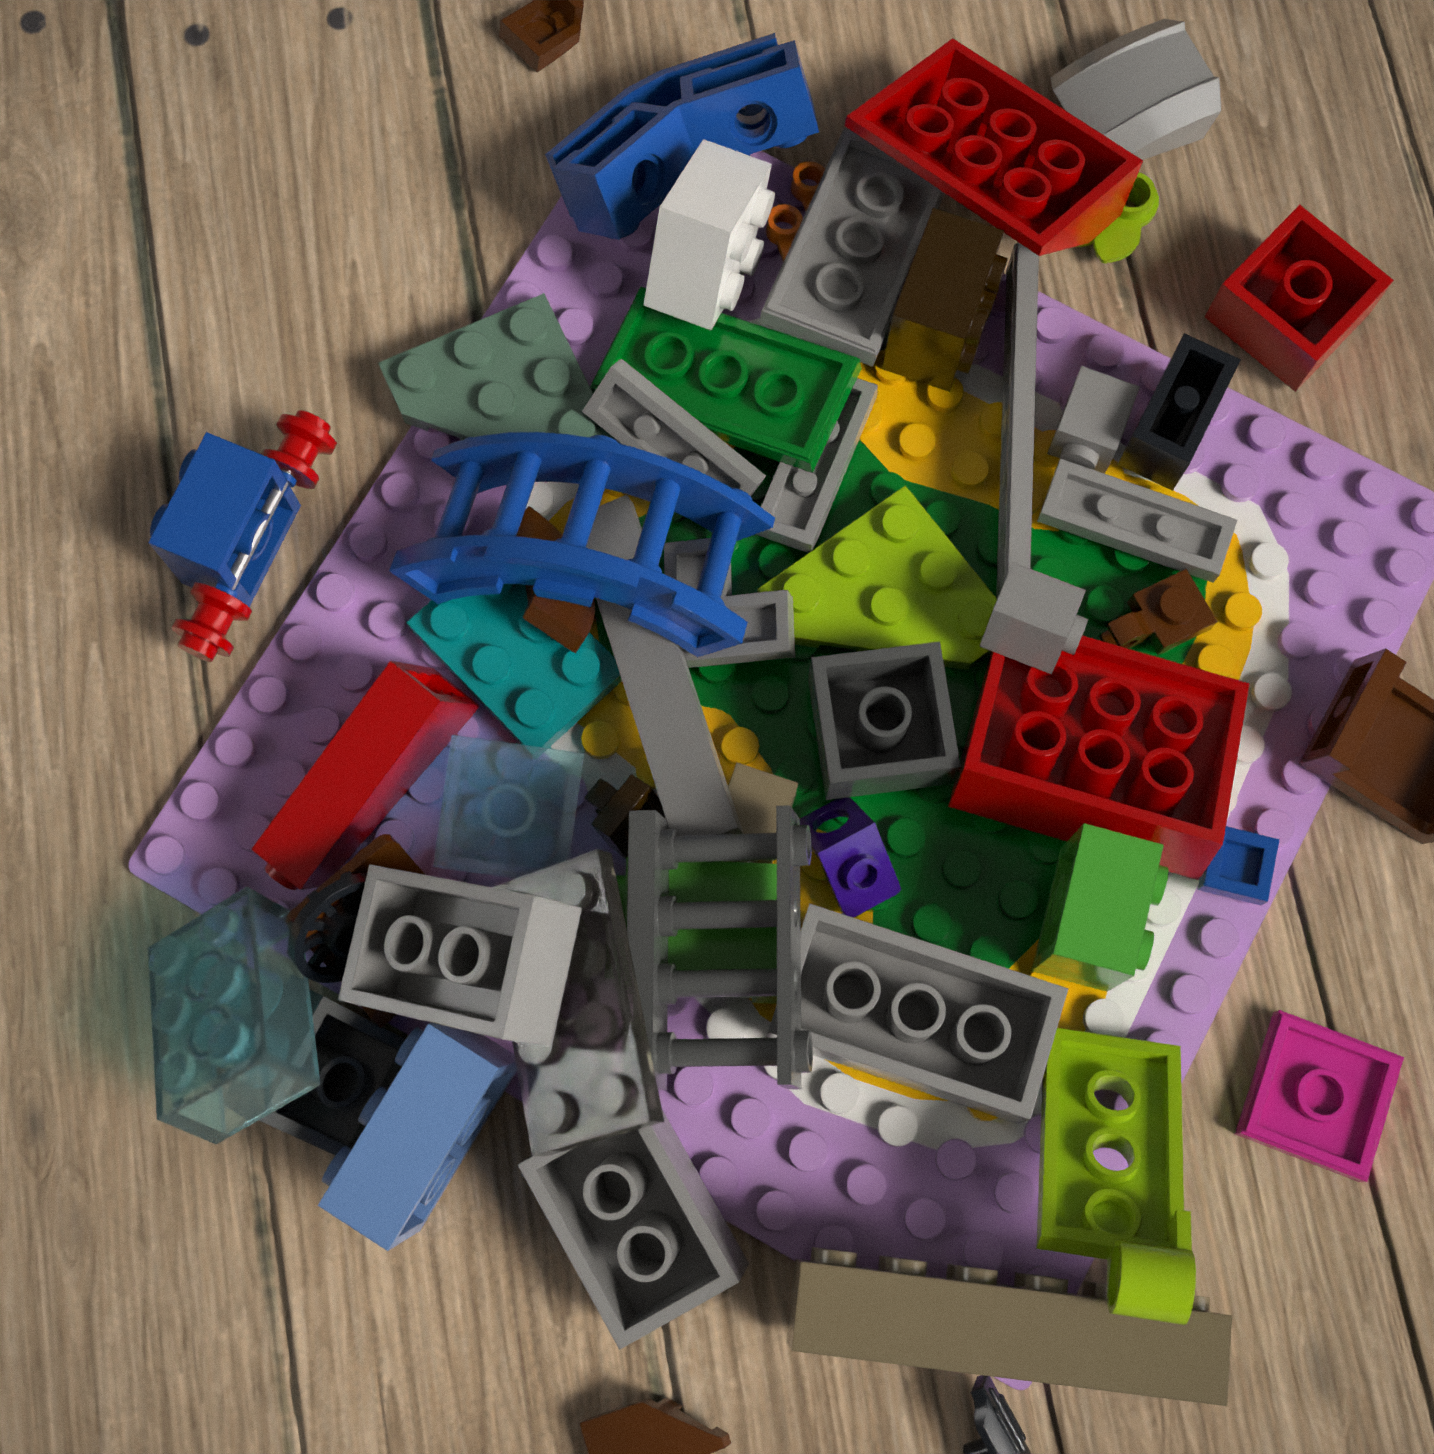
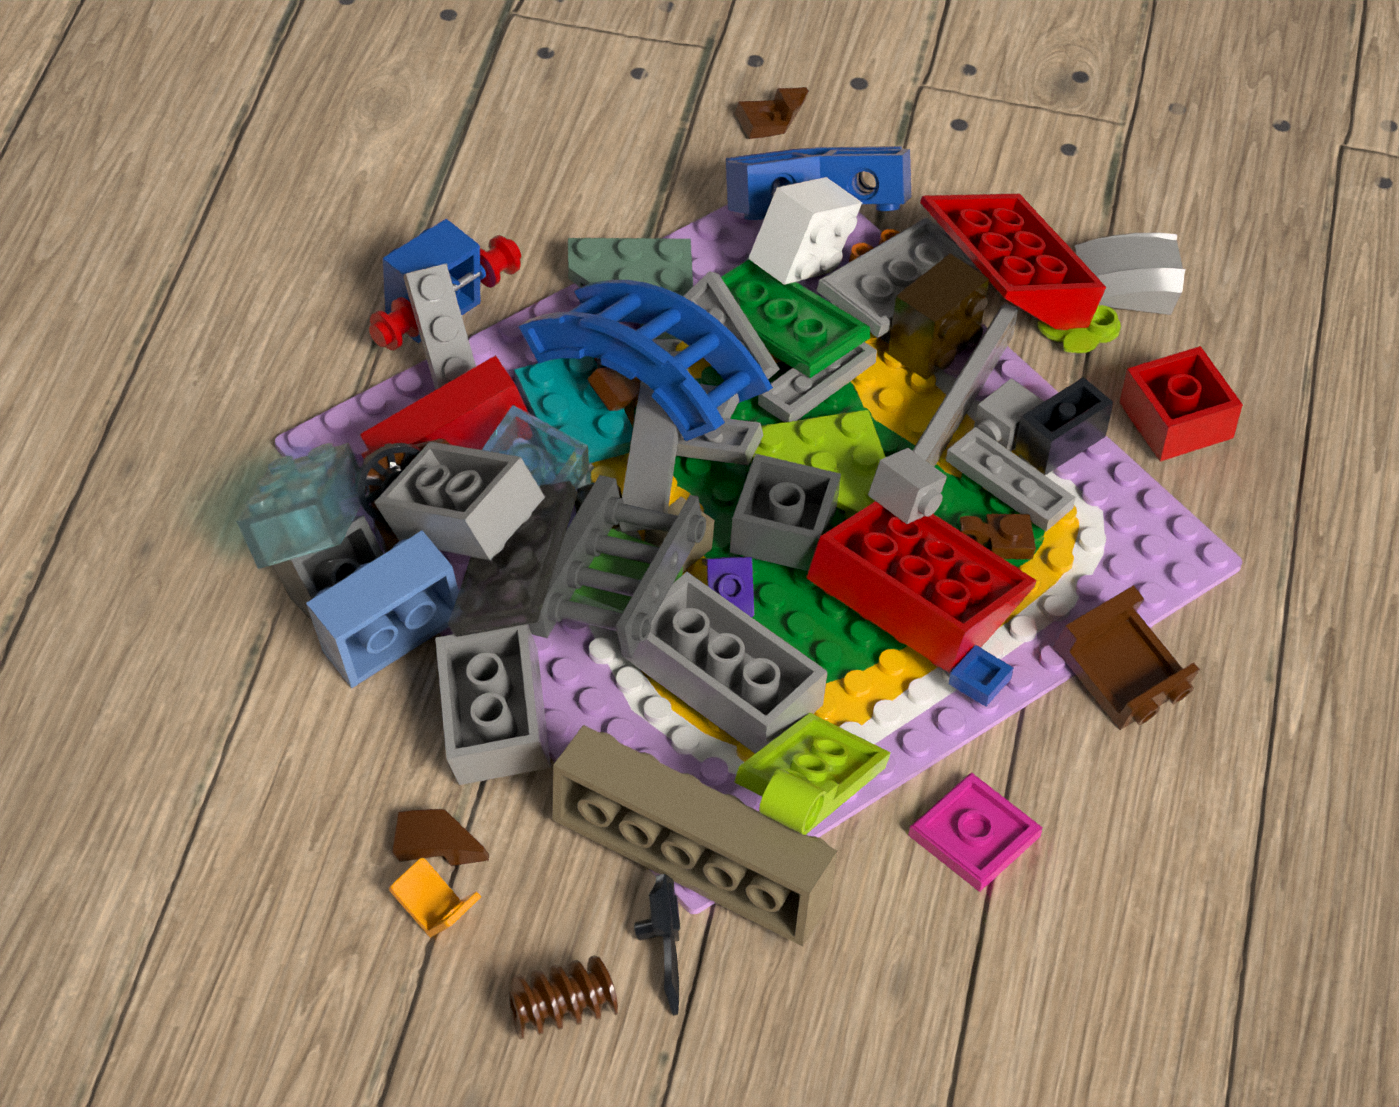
camera: 20 degrees right, 25 degrees down
bright green brick [1031,823,1169,992] -> none
none -> light grey plate [403,263,476,390]

